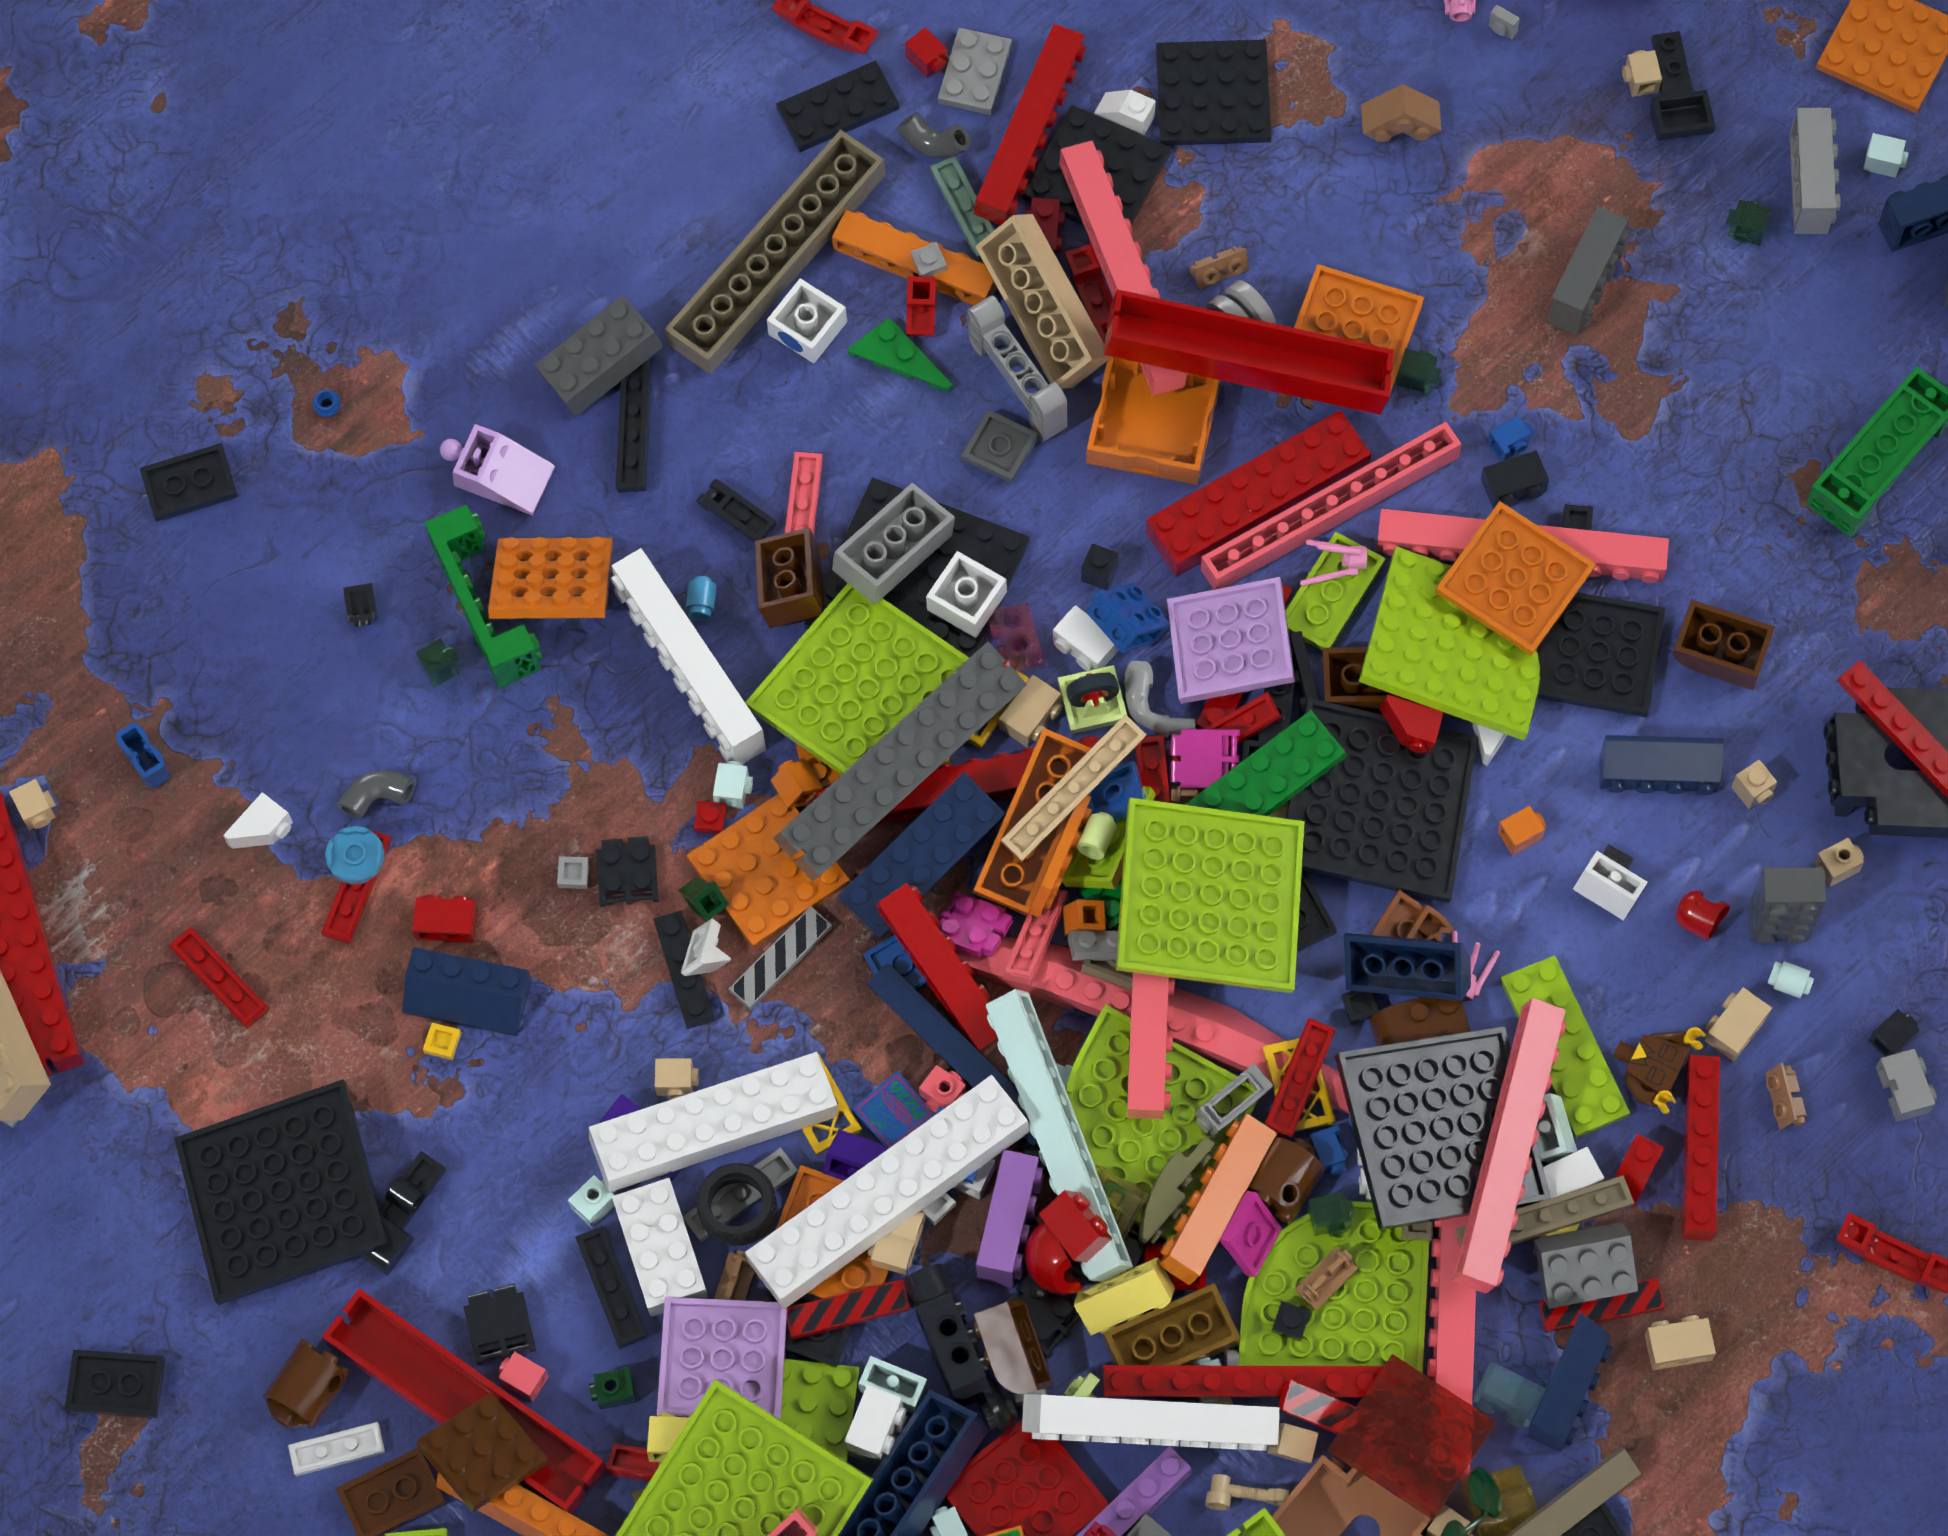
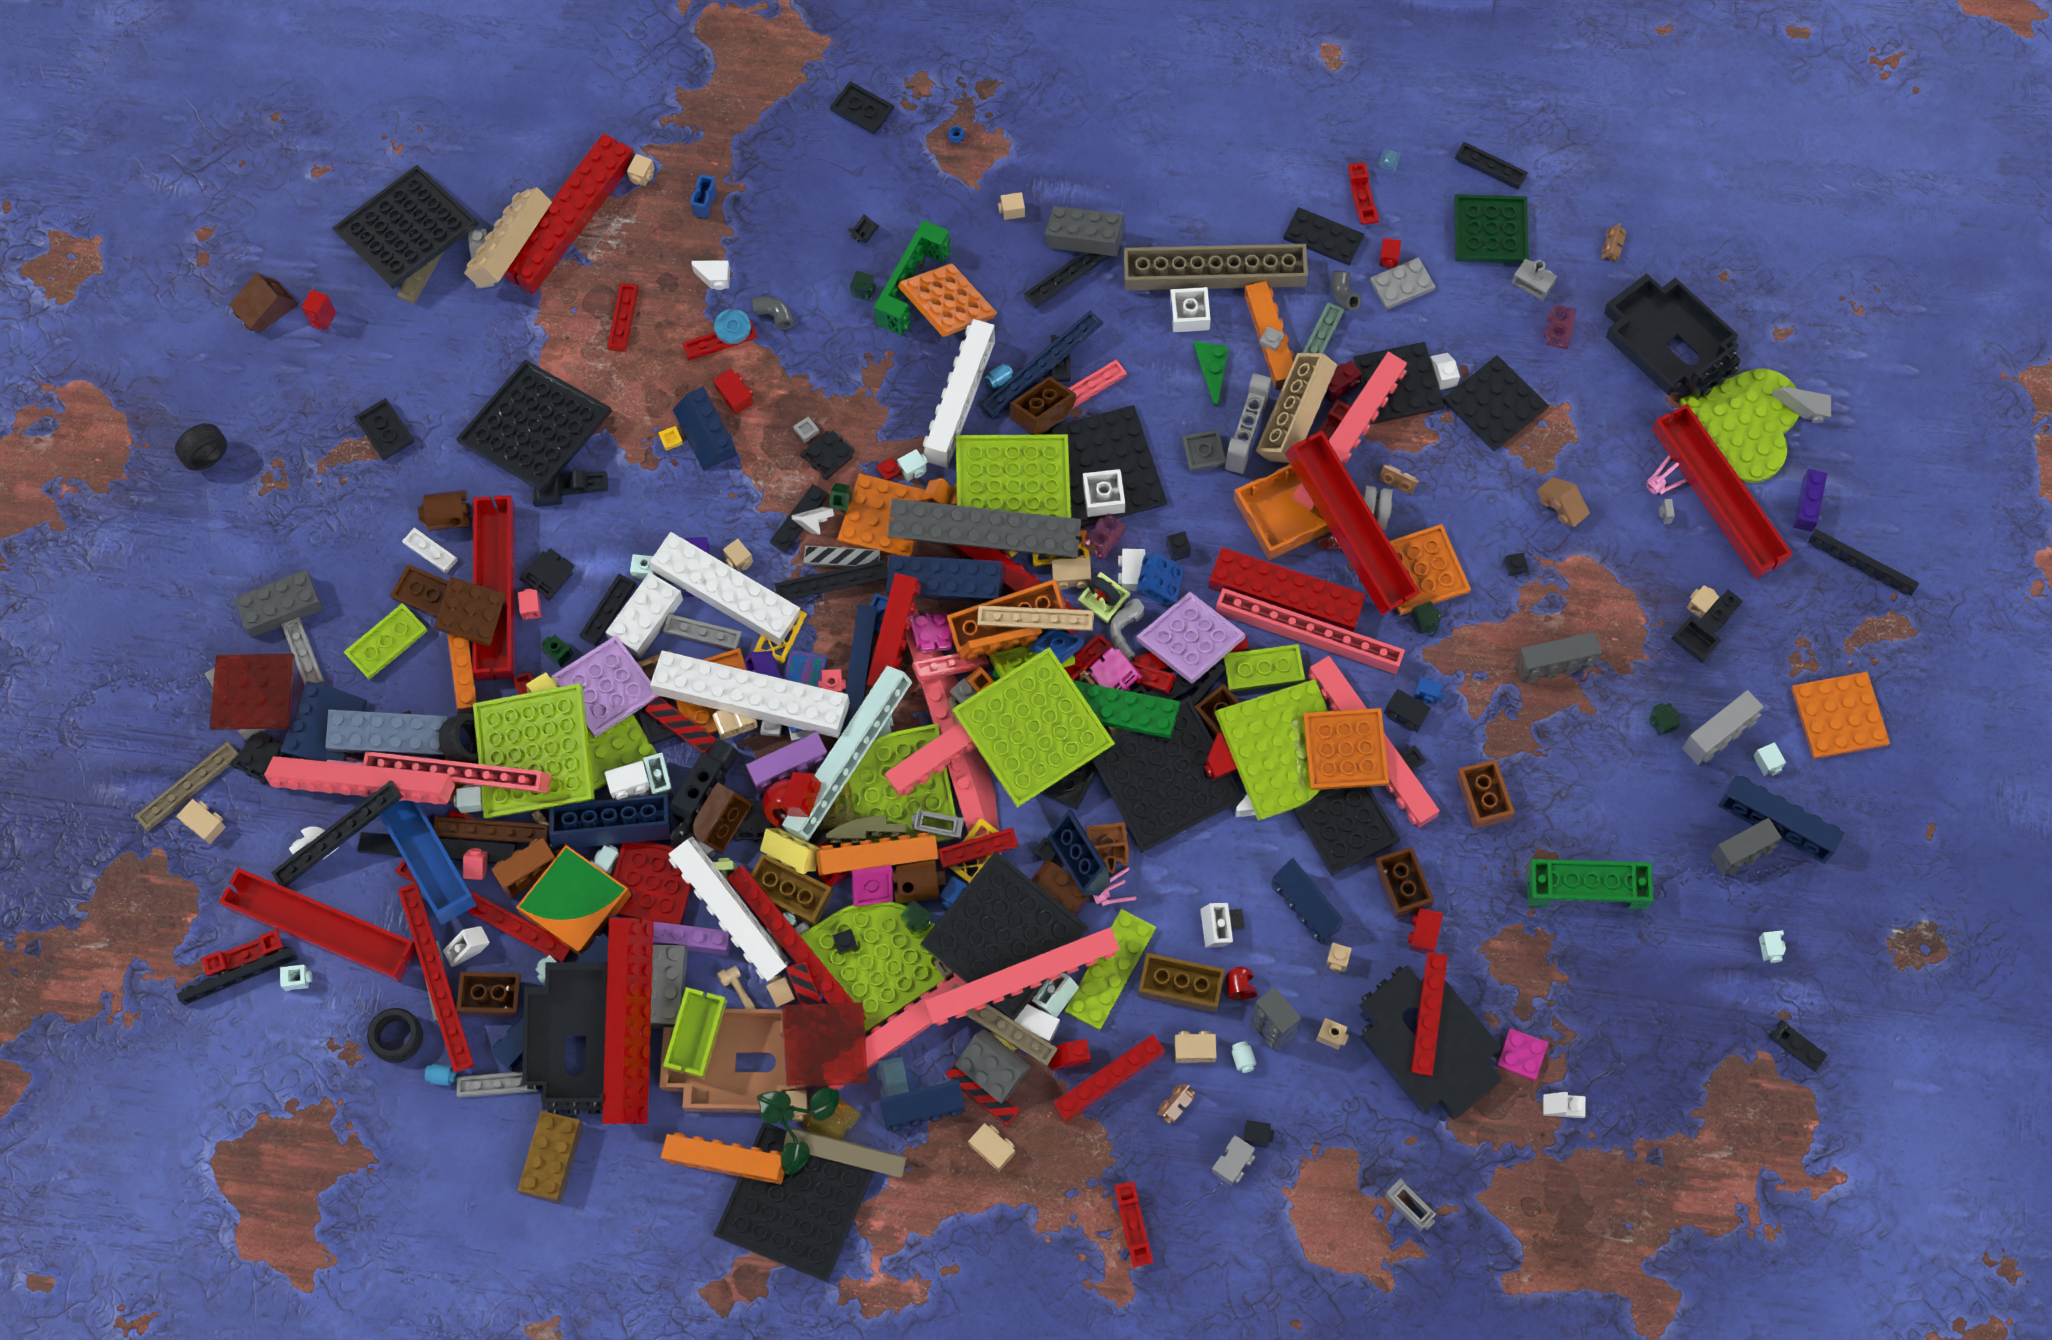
camera: 50 degrees right, 0 degrees up
lavender slope [440,424,555,516] -> none
black tyre [696,1163,777,1246] -> none
light grey brick [832,483,955,605] -> none
red brick [906,276,937,337] -> none
red brick [973,23,1087,225] -> none
yellowish green brick [1077,812,1117,860] -> none
medium nougat hinge [1294,1247,1359,1311] -> none
bright pink plant [1300,539,1367,586] -> none
orange brick [1497,806,1546,856] -> none
reddish brown torso [1613,1027,1706,1114] -> none
none -> black plate [774,559,888,601]
none -> dark blue tile [981,310,1103,419]
none -> tan brick [998,192,1025,220]
none -> pearl gold brick [1138,953,1225,1013]
none -> clear red arm [1318,536,1342,552]
none -> red brick [1407,908,1443,954]
none -> dark orange brick [1456,759,1515,830]
none -> black plate [1504,553,1528,576]

